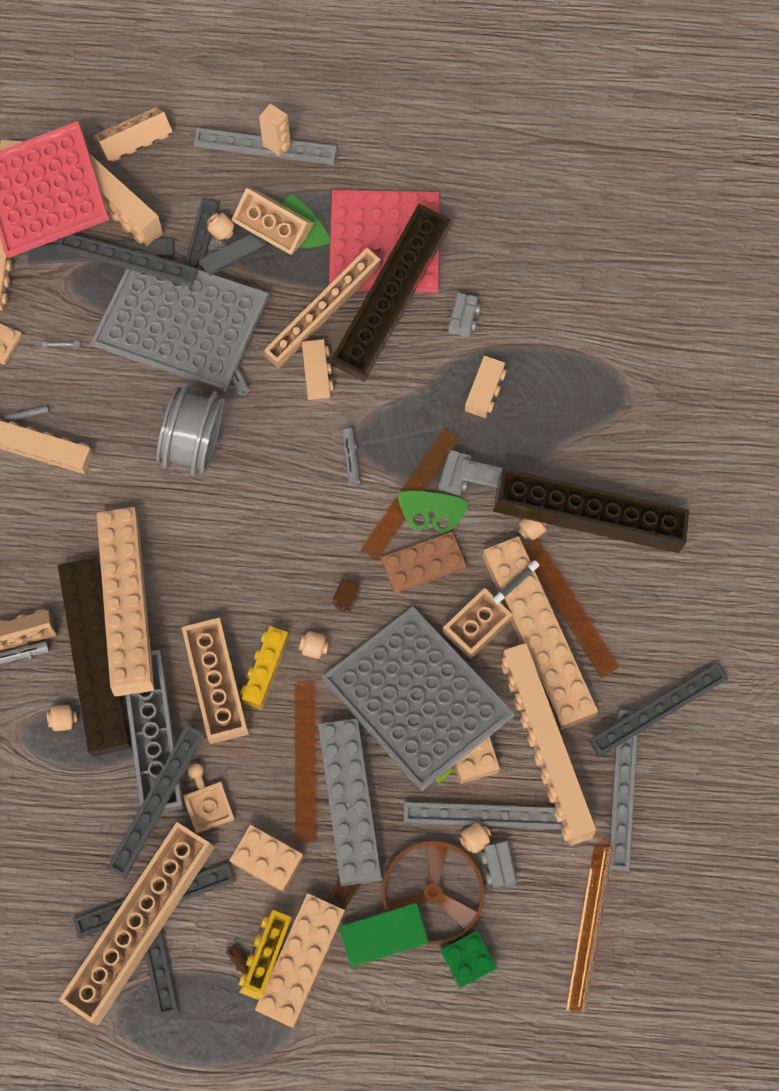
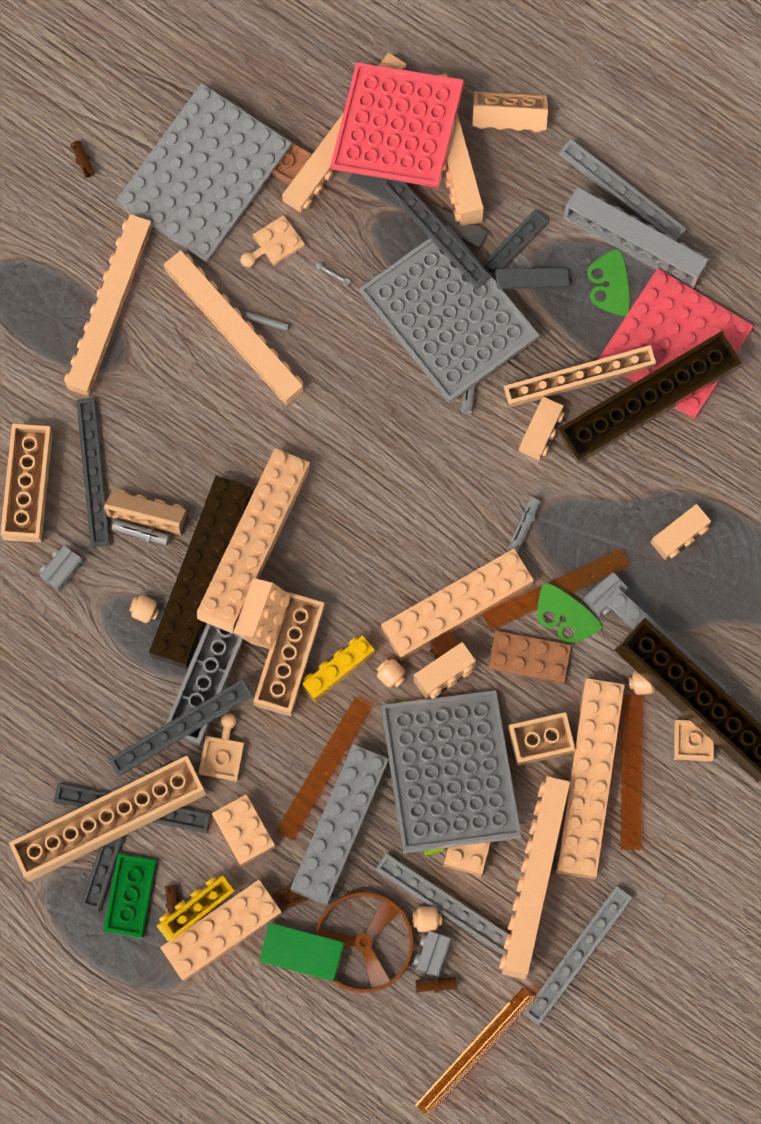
camera: 30 degrees right, 5 degrees up
light grey wheel [156,384,225,477] -> none
light nougat head [207,213,234,240] -> none
light nougat slope [231,188,314,255] -> none
light nougat brick [259,104,291,156] -> none
green brick [440,931,497,989] -> none
light grey brick [448,293,481,337] -> none
dark grey bar [492,560,539,604] -> none
dark grey tile [588,662,728,758] -> none
none -> green tile [103,853,157,938]
none -> light nougat brick [233,578,290,649]
none -> light nougat brick [381,549,534,662]
none -> light nougat brick [414,642,476,699]
none -> reddish brown pin [415,977,456,993]
none -> light grey brick [563,187,708,289]
none -> light nougat plate [674,720,714,761]

